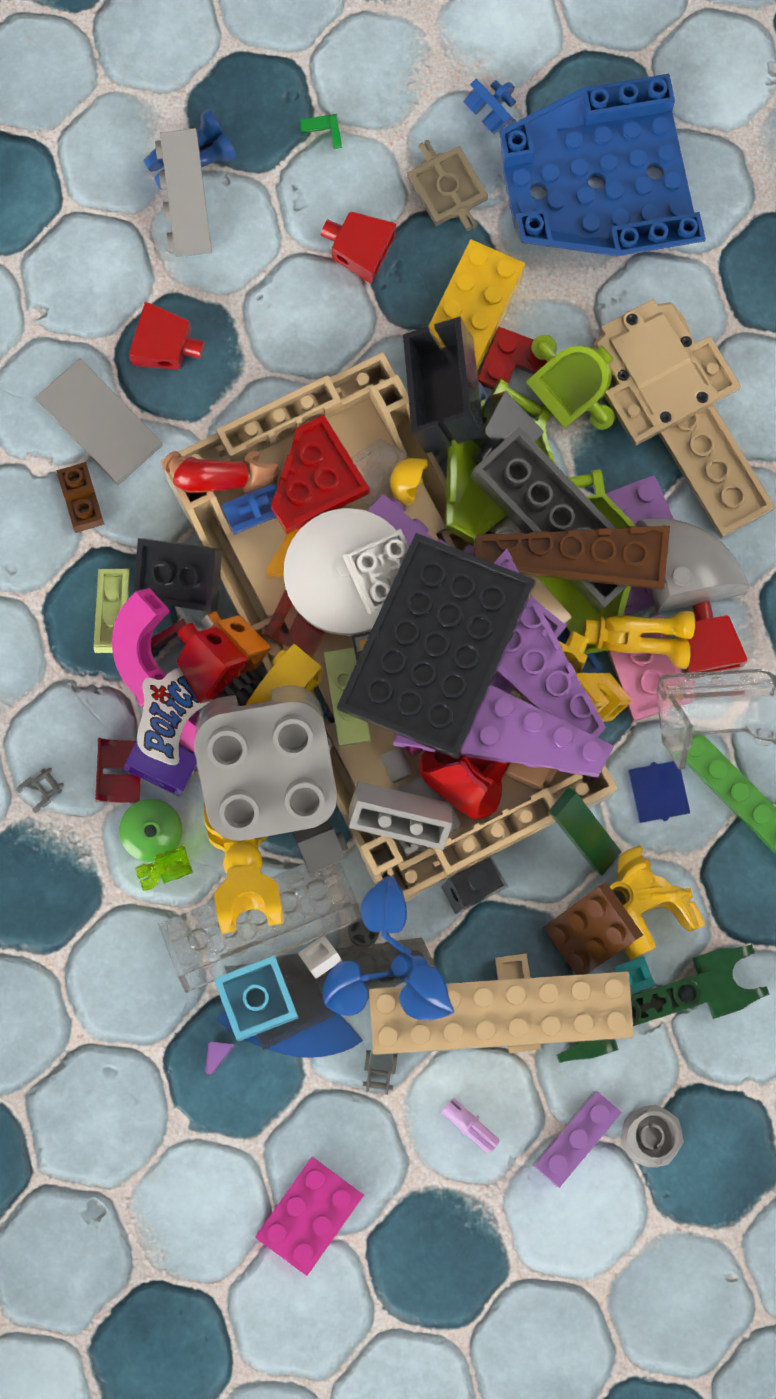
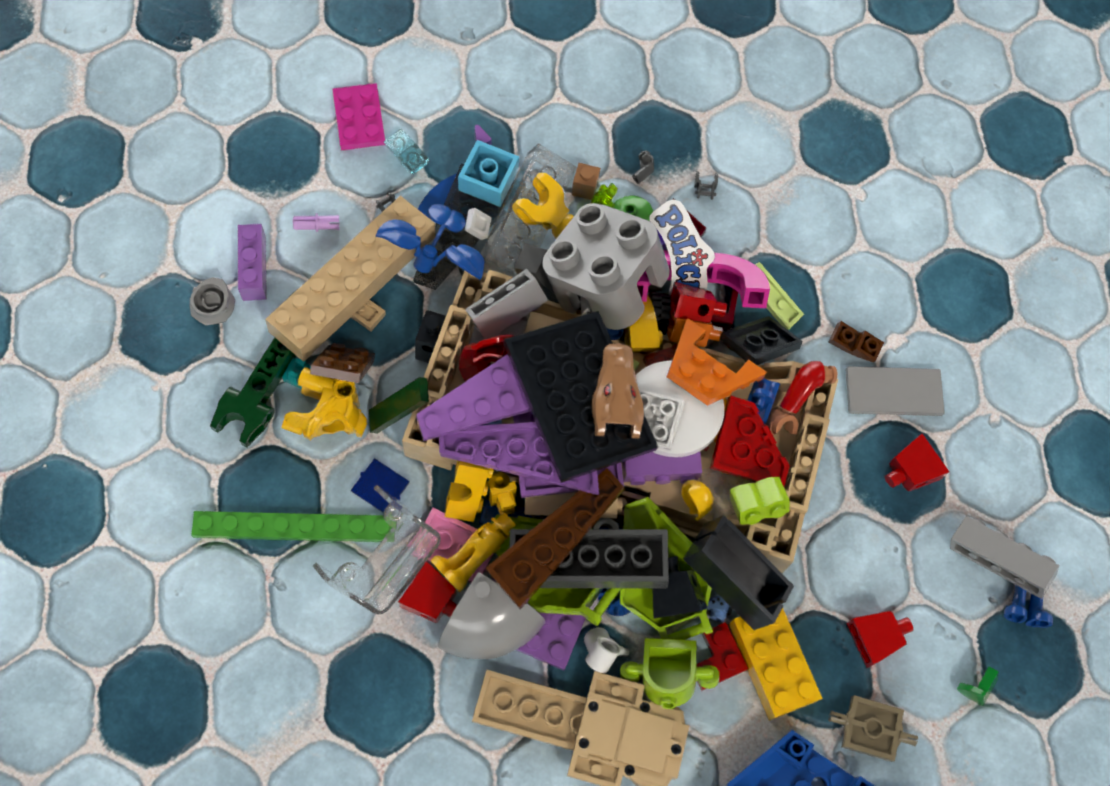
camera: 130 degrees right, 10 degrees down
none -> clear light blue slope [384,129,430,175]
none -> medium nougat brick [571,163,601,200]
none -> white piece [584,628,630,673]
none -> medium nougat animal [592,343,644,439]
none -> dark grey arm [632,151,654,184]
none -> orange wing [666,318,767,406]
none -> lime brick [730,477,790,525]

